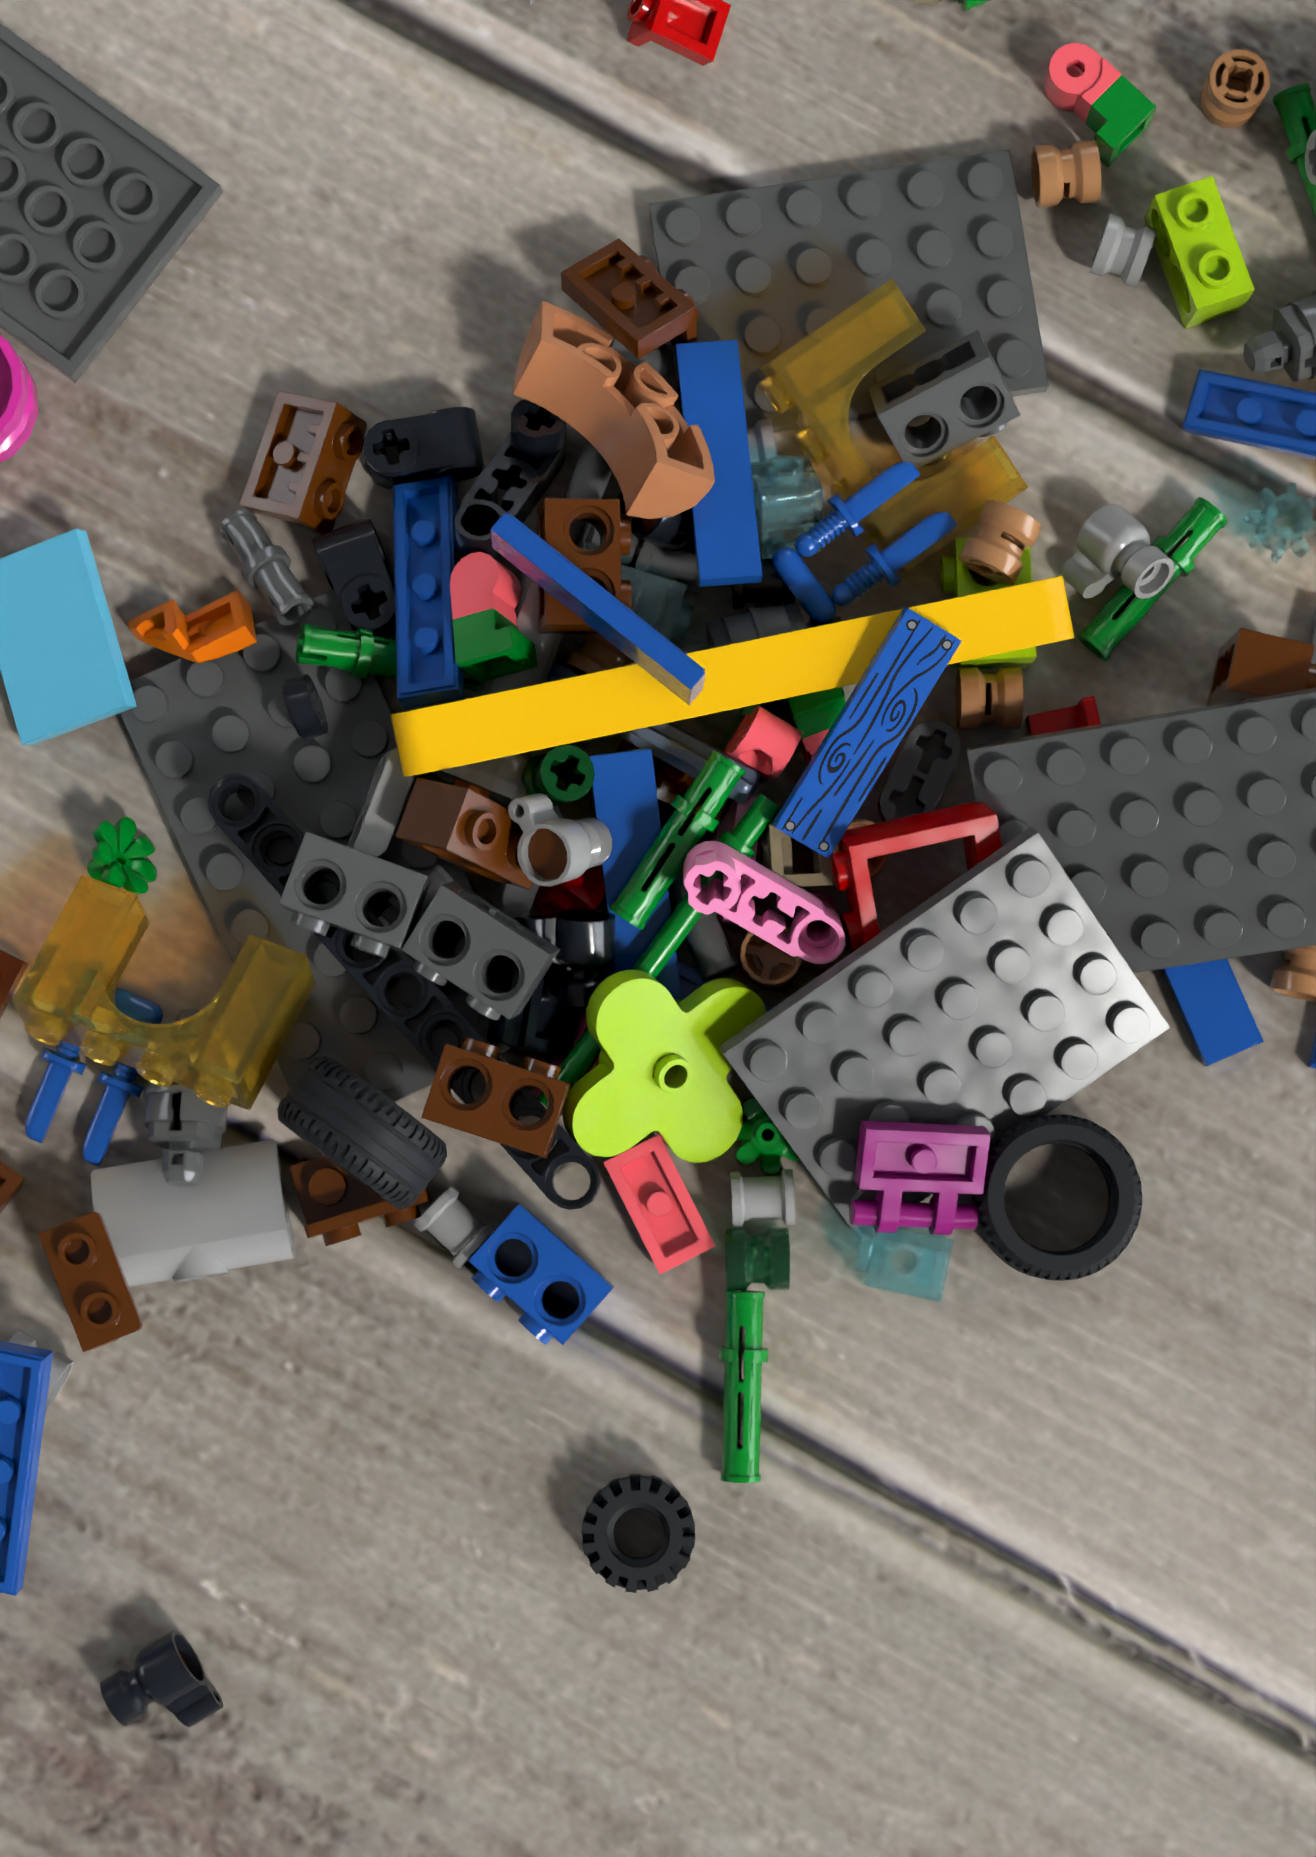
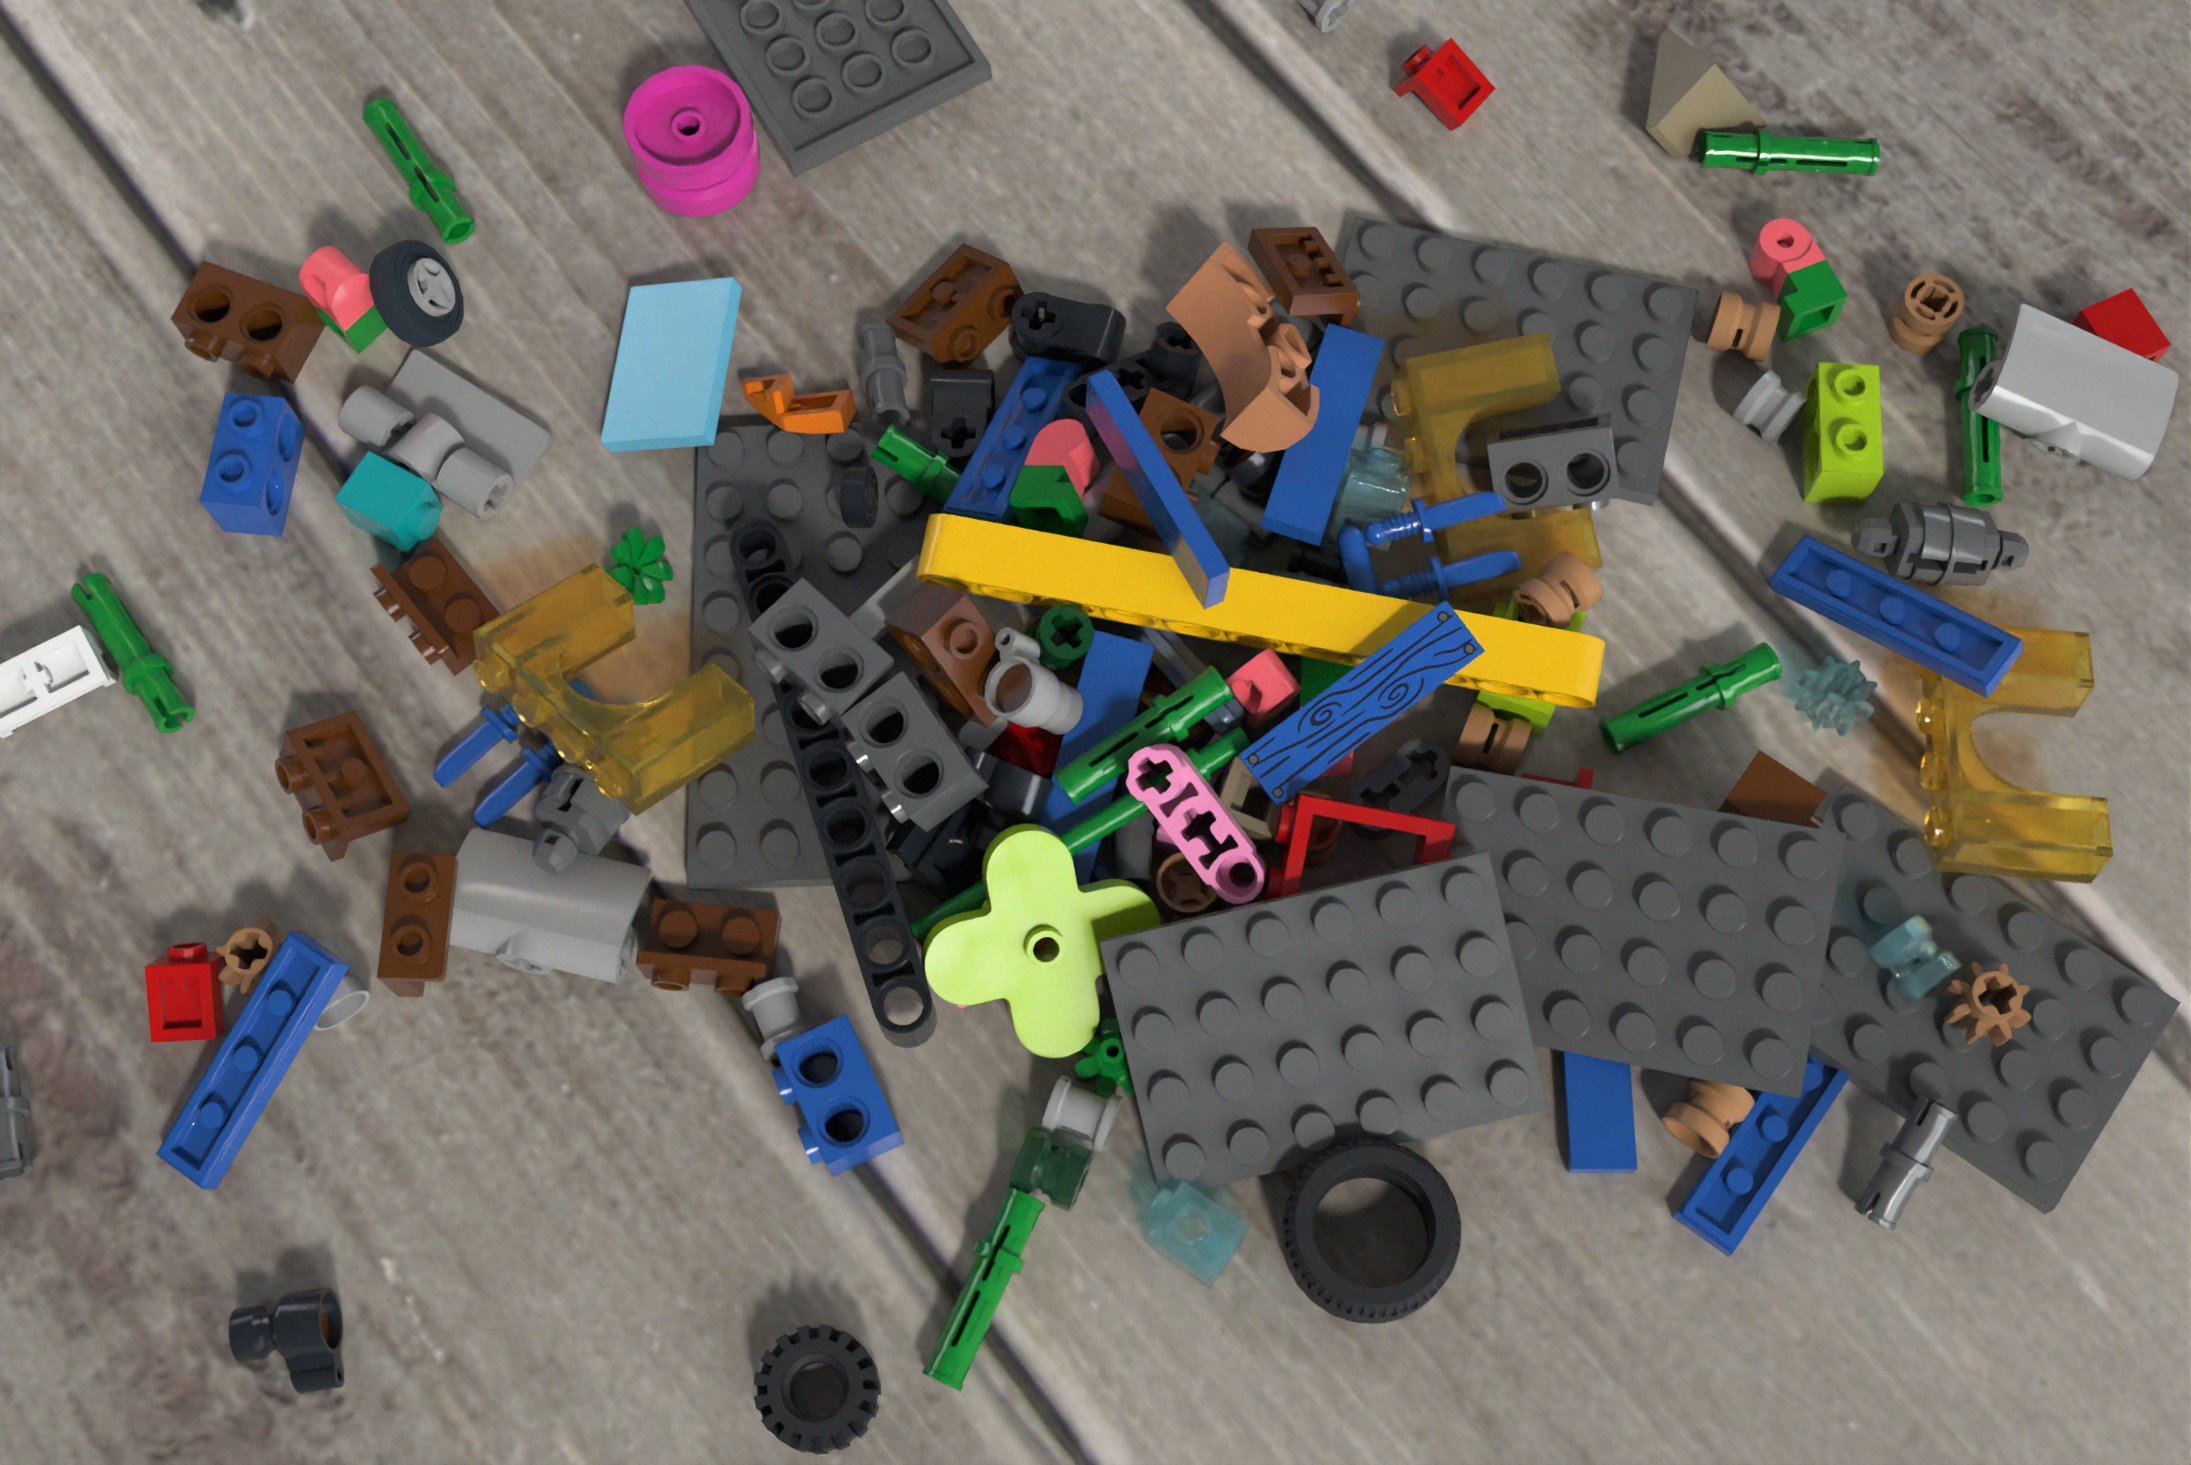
camera: 25 degrees right, 15 degrees down
black tyre [277,1056,447,1209] -> none
reddish brown brick [421,1037,571,1158] -> none
coral plate [603,1135,715,1274] -> none
magenta plate [849,1121,991,1235] -> none
light grey piece [1060,503,1174,599] -> none

